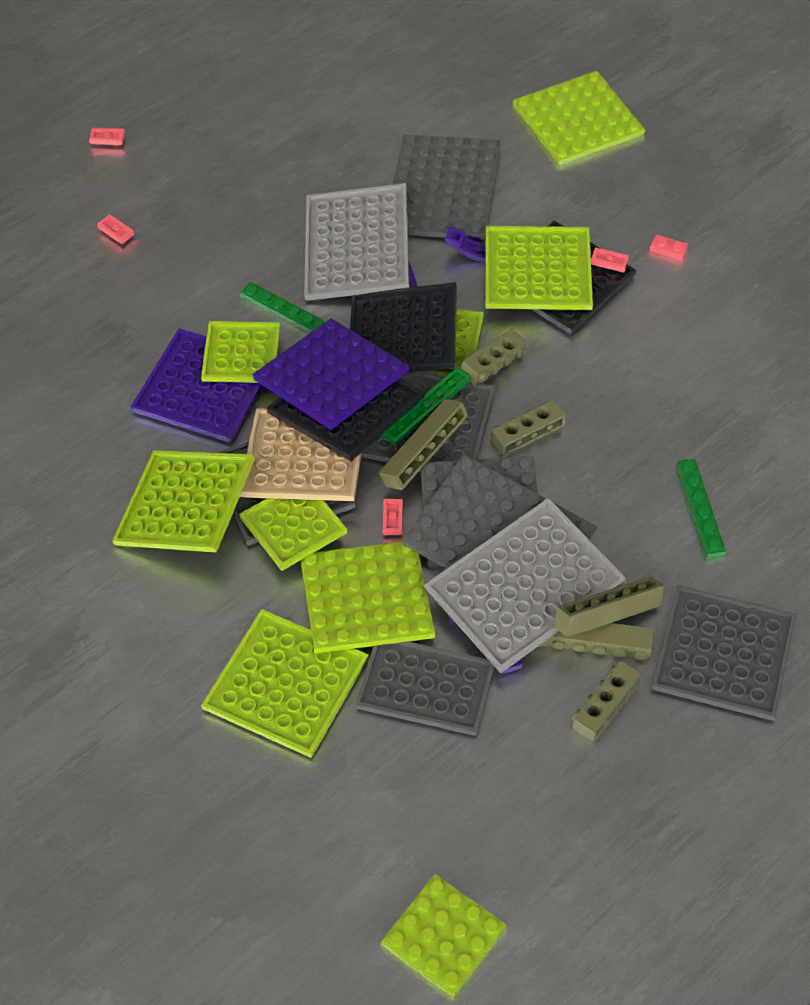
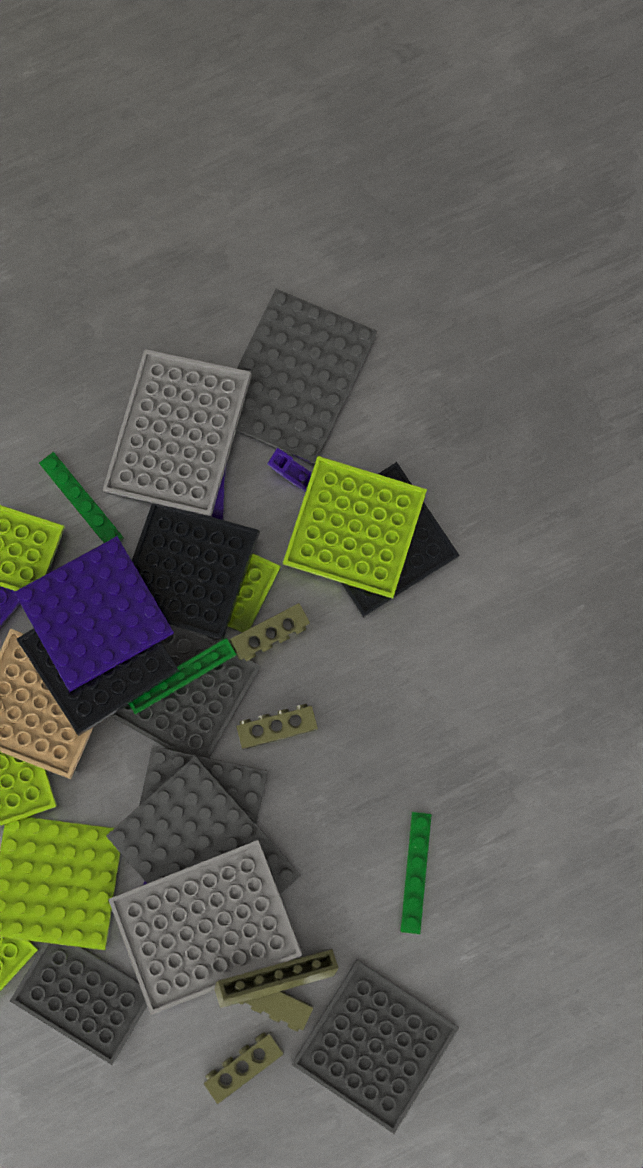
camera: 15 degrees right, 25 degrees up
olive brick [379,399,468,490] -> none
coral plate [383,499,403,535] -> none
lime plate [513,71,645,165] -> none
coral plate [591,247,629,272] -> none
coral plate [650,234,689,261] -> none

